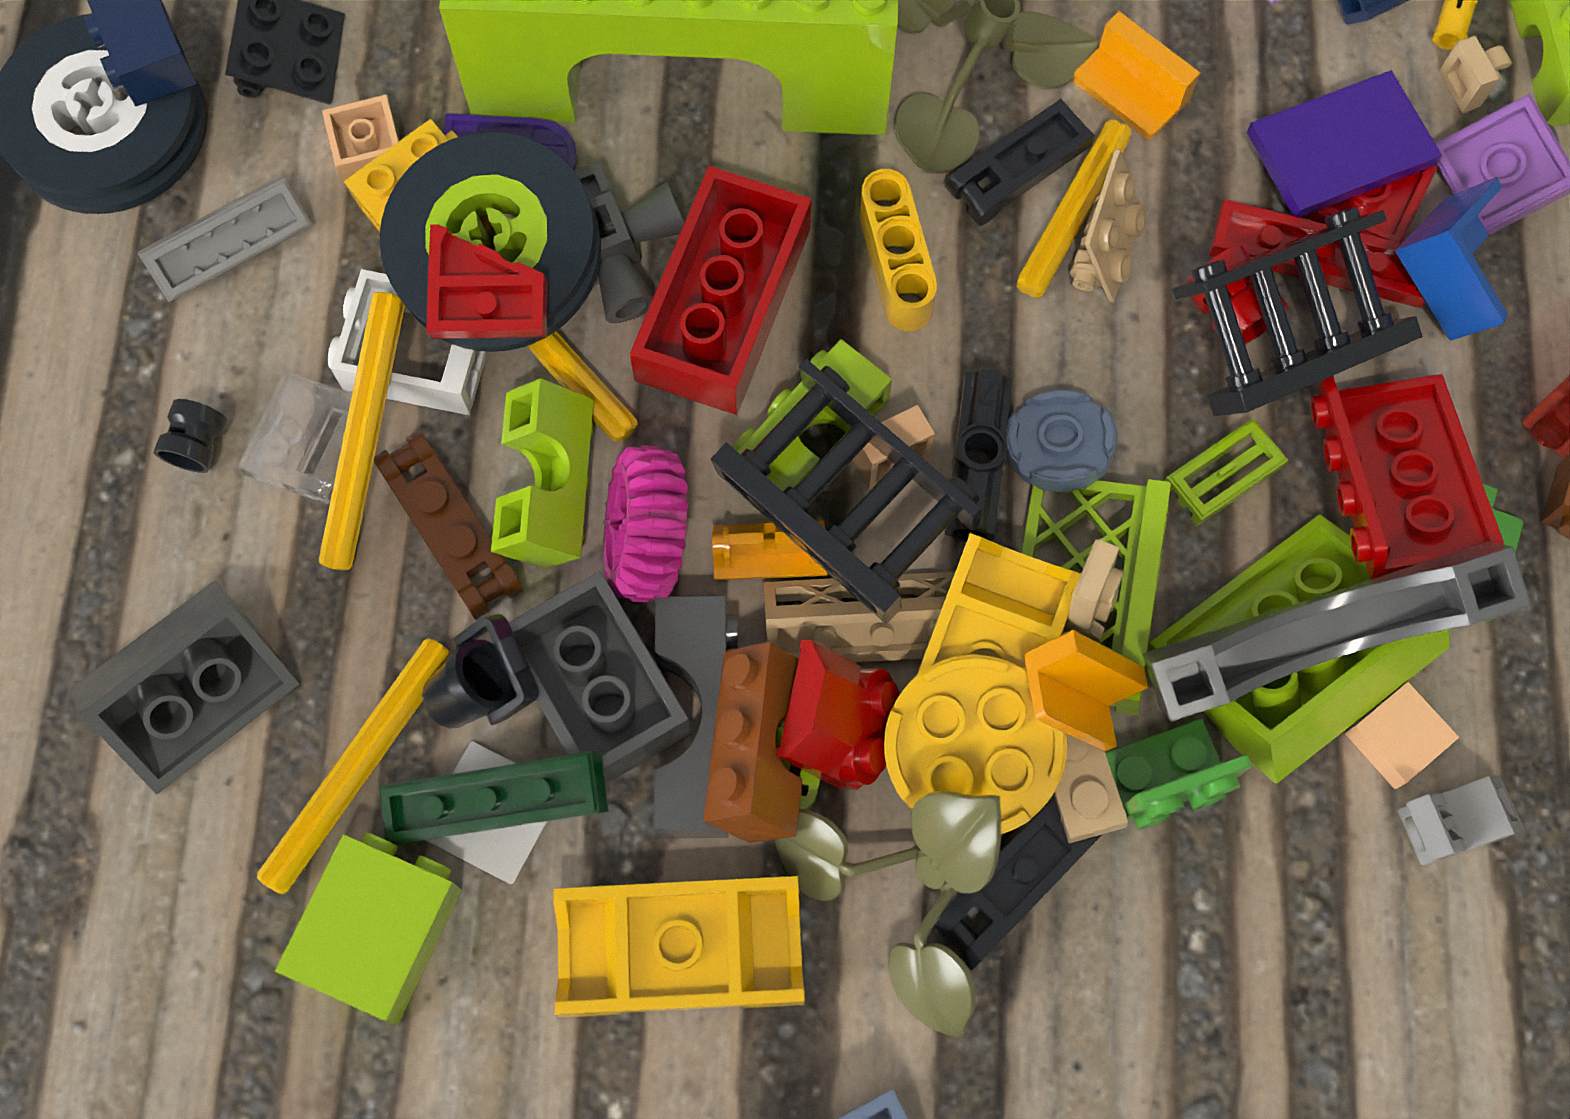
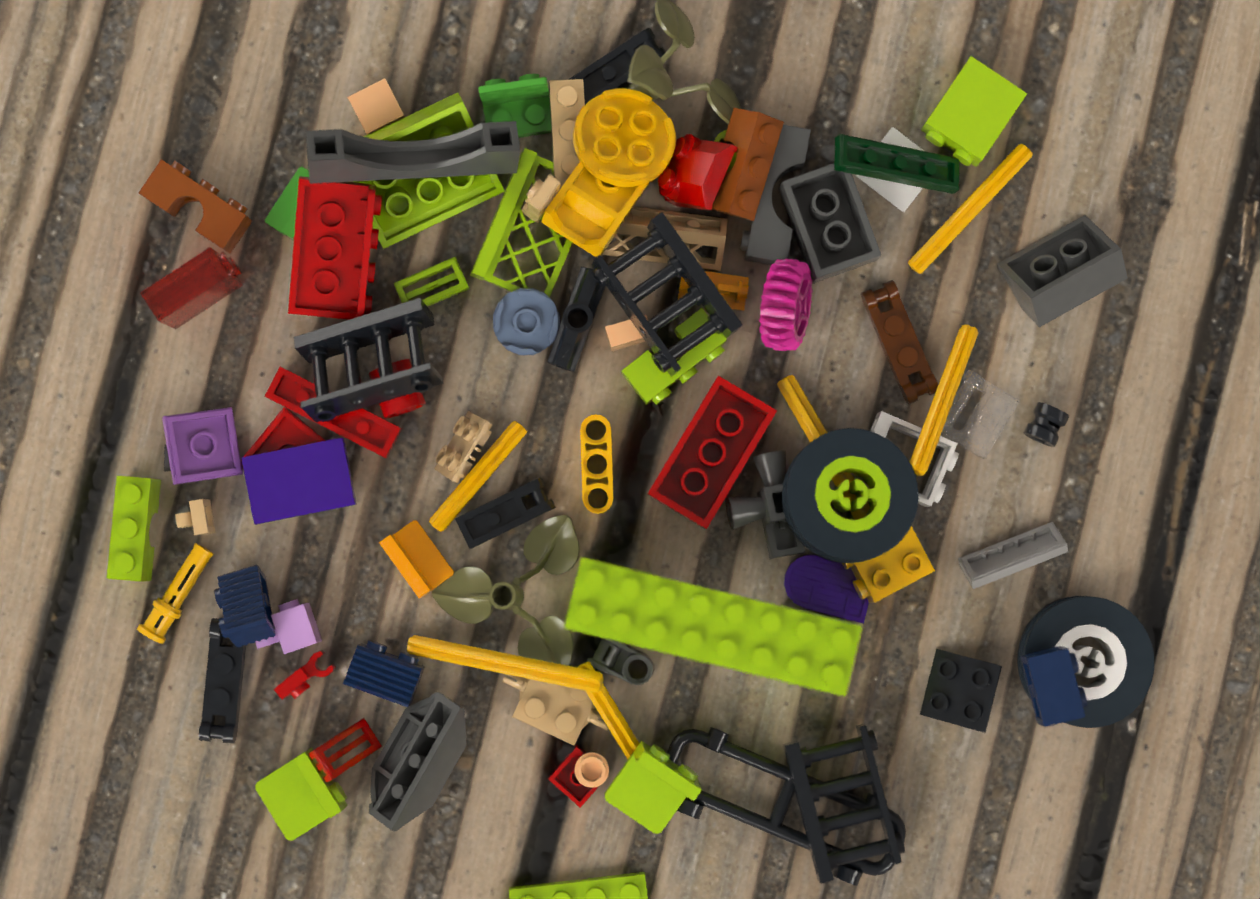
camera: 170 degrees left, 15 degrees up
light nougat piece [322,95,400,183] -> none
black piece [422,614,539,729] -> none
red wing [426,224,548,339] -> none
lime arch [491,378,594,568] -> none
yellow piece [553,876,805,1018] -> none
light orange panel [1024,630,1148,751] -> none
blue panel [1395,177,1508,341] -> none
light grey brick [1398,775,1525,866] -> none

